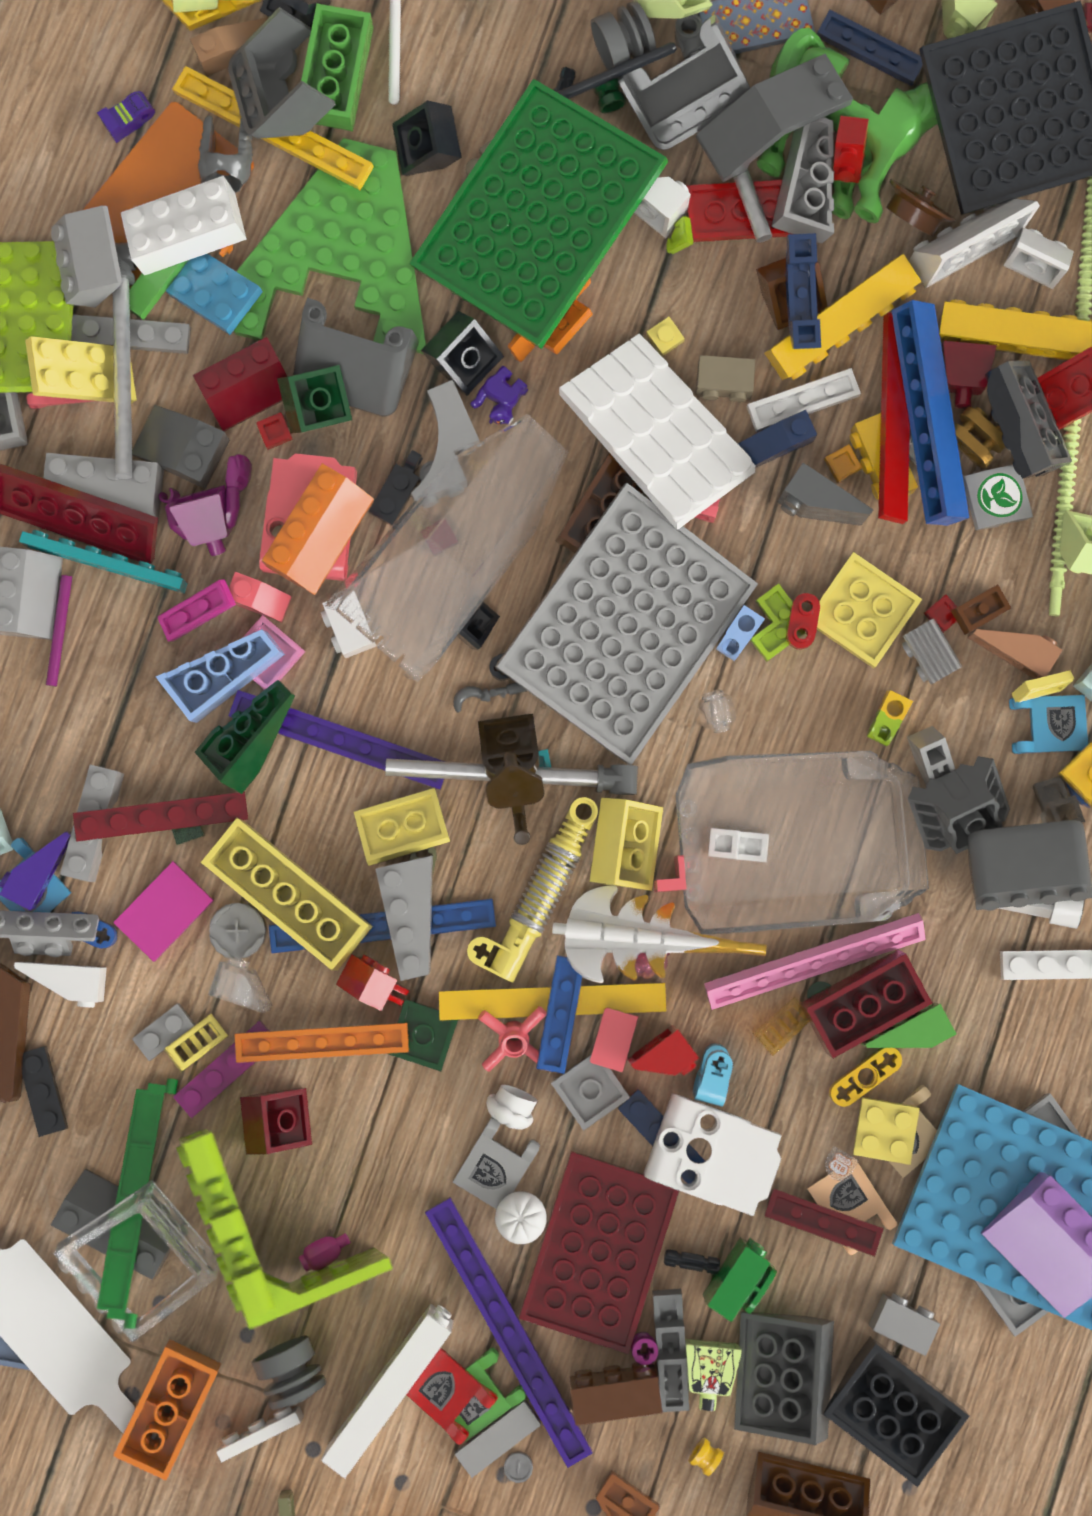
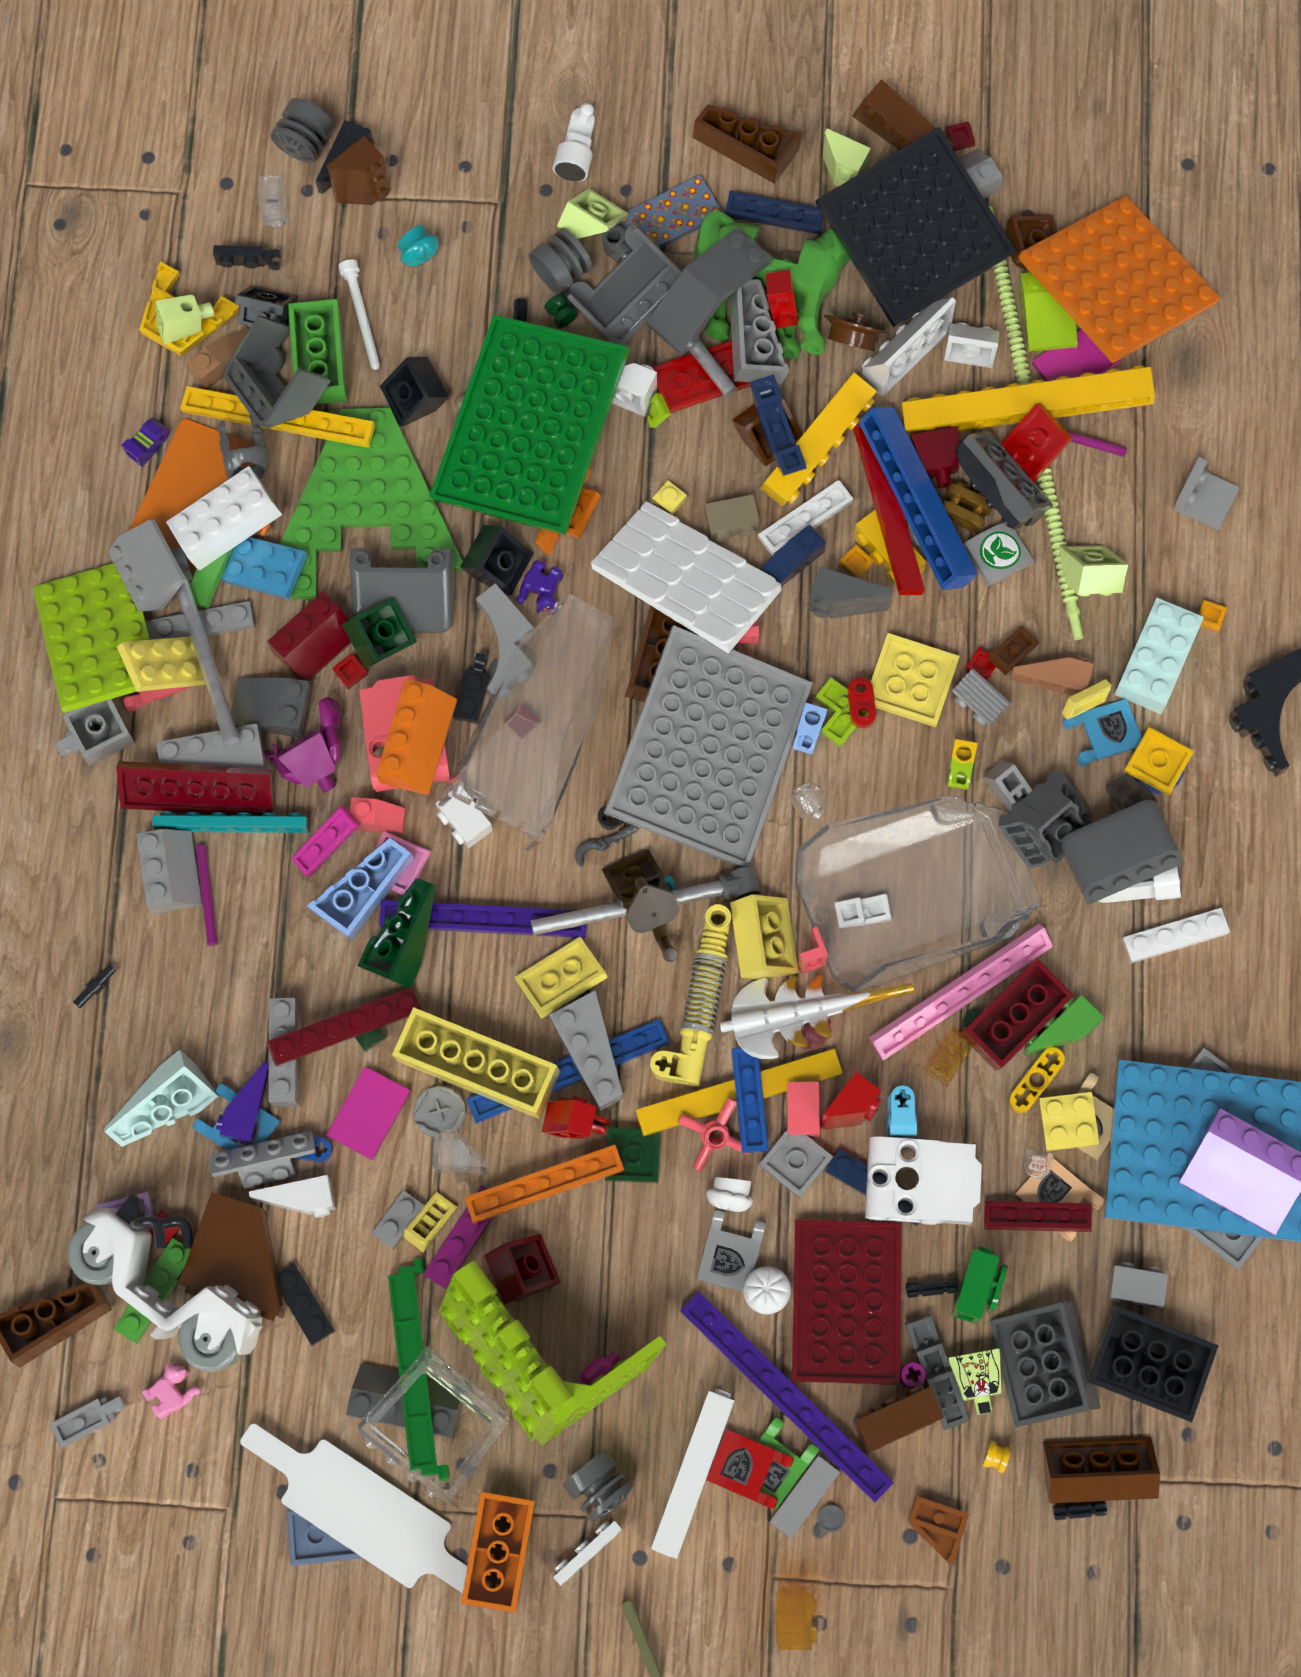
camera: 10 degrees left, 10 degrees down
black slope [451,598,500,650] -> none
black bar [552,42,677,99] -> none

